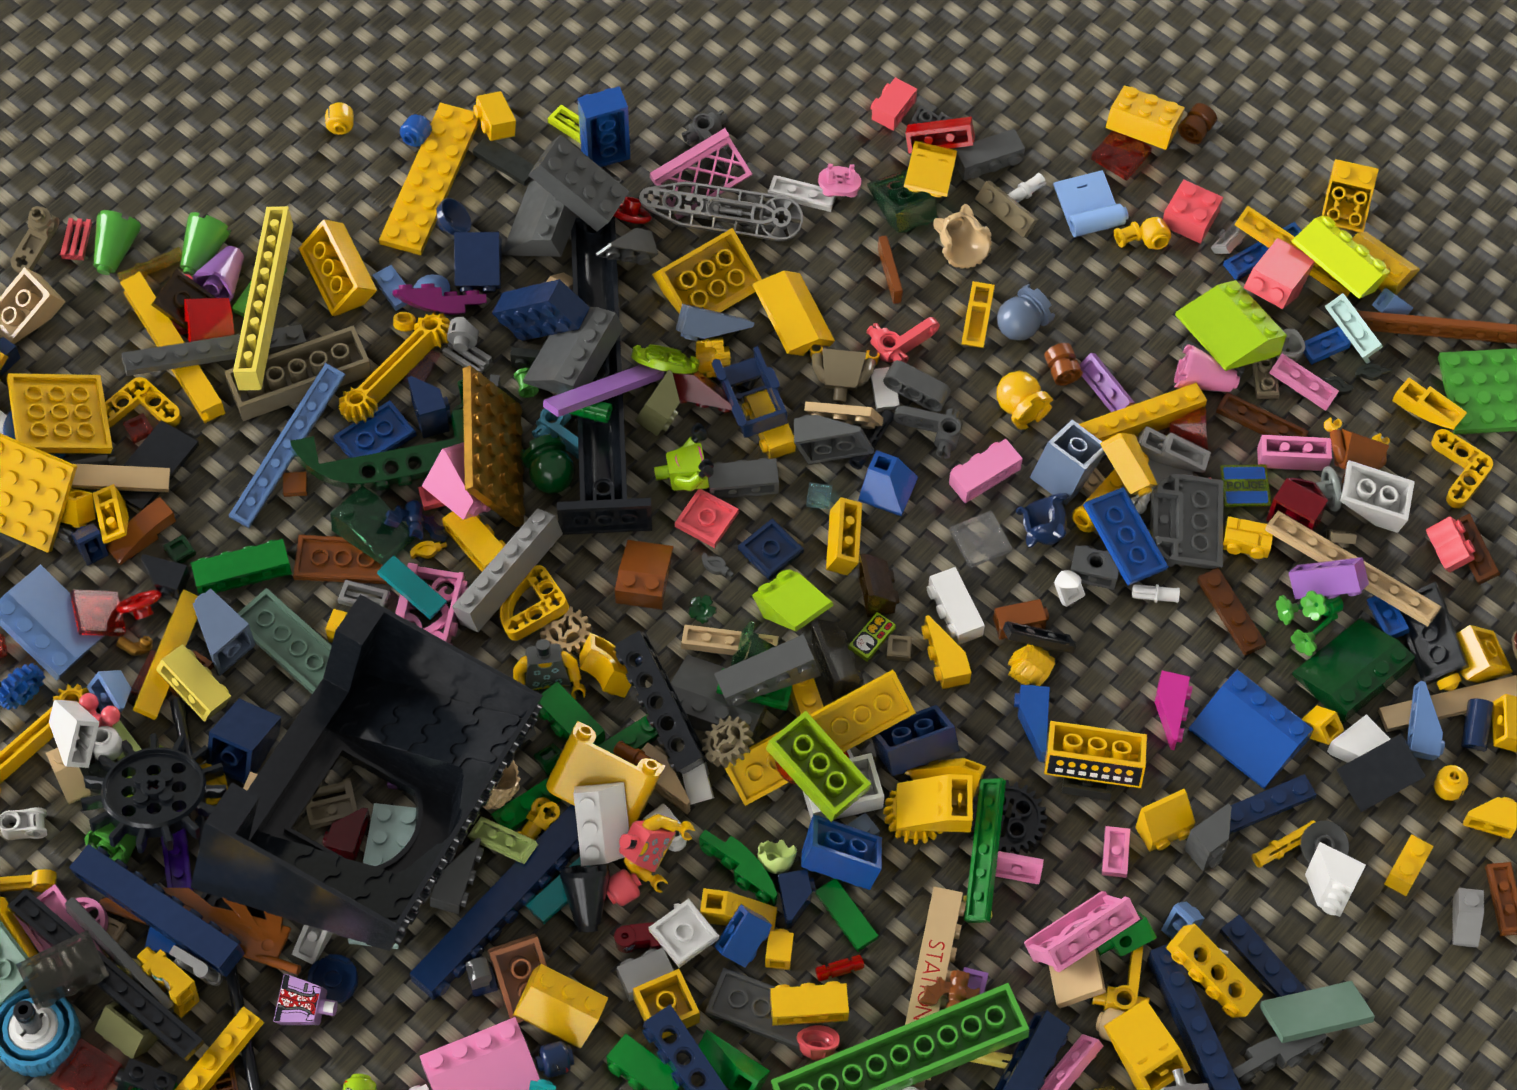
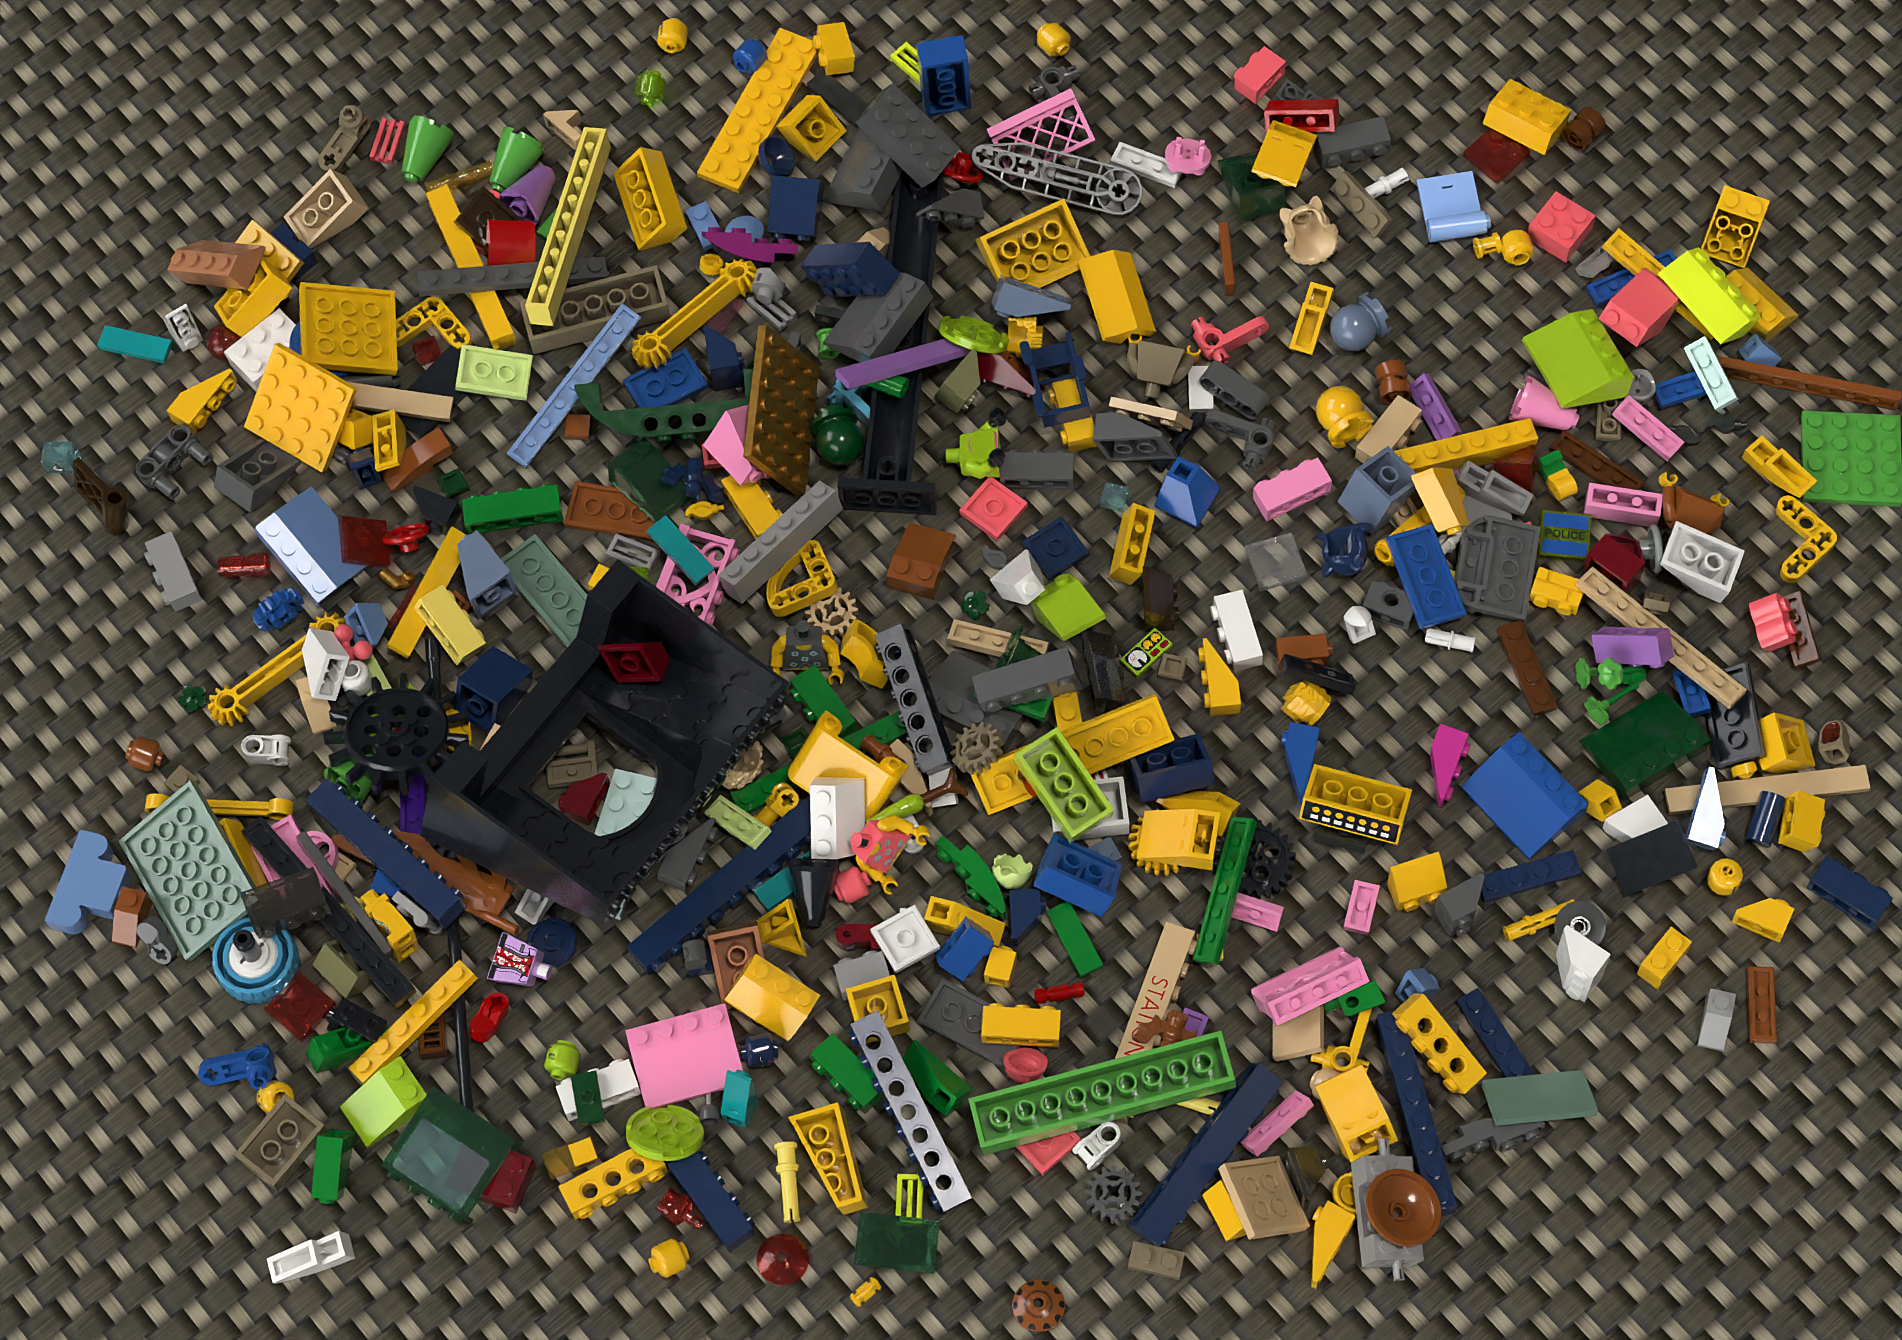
camera: 15 degrees right, 5 degrees up
none -> yellowish green tile [455,344,533,401]
none -> red piece [470,992,509,1042]
none -> tan slope [543,110,582,151]
none -> dark red slope [598,642,670,683]
none -> clear neon green head [634,70,666,106]
none -> yellow slope [756,899,807,957]
none -> yellow slope [776,95,847,162]
none -> piece [865,768,968,823]
none -> white slope [990,549,1045,605]
none -> yellow head [1037,23,1071,57]
none -> tan brick [1355,395,1423,463]
none -> leg [1537,449,1578,501]

